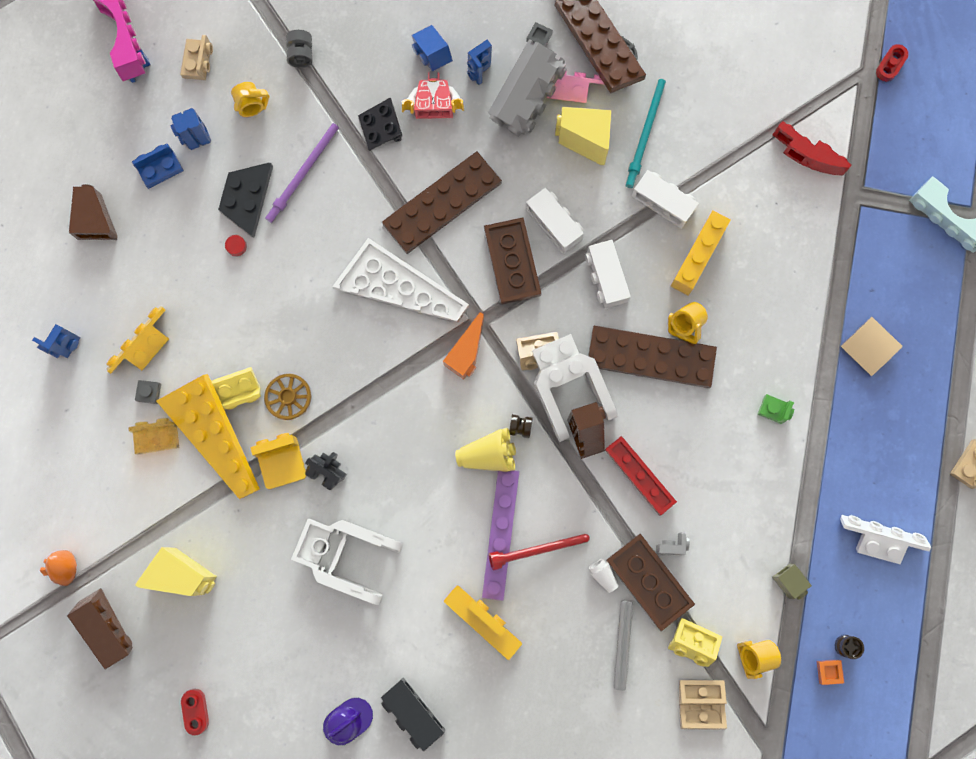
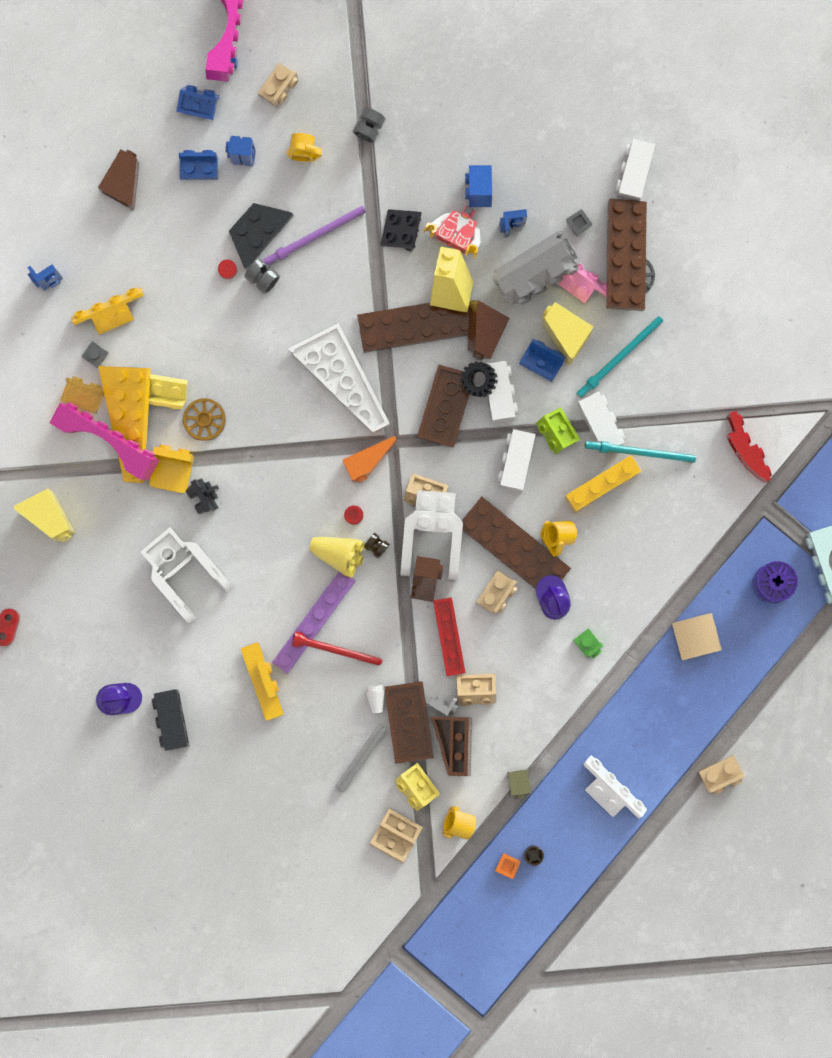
camera: 30 degrees right, 5 degrees up
none -> dark pink arch [49,402,159,480]
none -> blue bracket [176,85,220,120]
none -> dark grey wheel [244,258,280,294]
none -> red tile [344,505,363,525]
none -> light yellow slope [430,247,474,312]
none -> reddish brown wedge [431,717,472,776]
none -> tan bracket [457,674,496,706]
none -> black tyre [460,361,498,397]
none -> reddish brown slope [467,300,510,360]
none -> tan bracket [476,570,517,615]
none -> blue bracket [519,339,566,382]
none -> lime bracket [536,407,581,455]
none -> dark purple piece [536,575,571,620]
none -> teal bar [584,441,696,463]
none -> dark purple wheel [753,561,798,603]

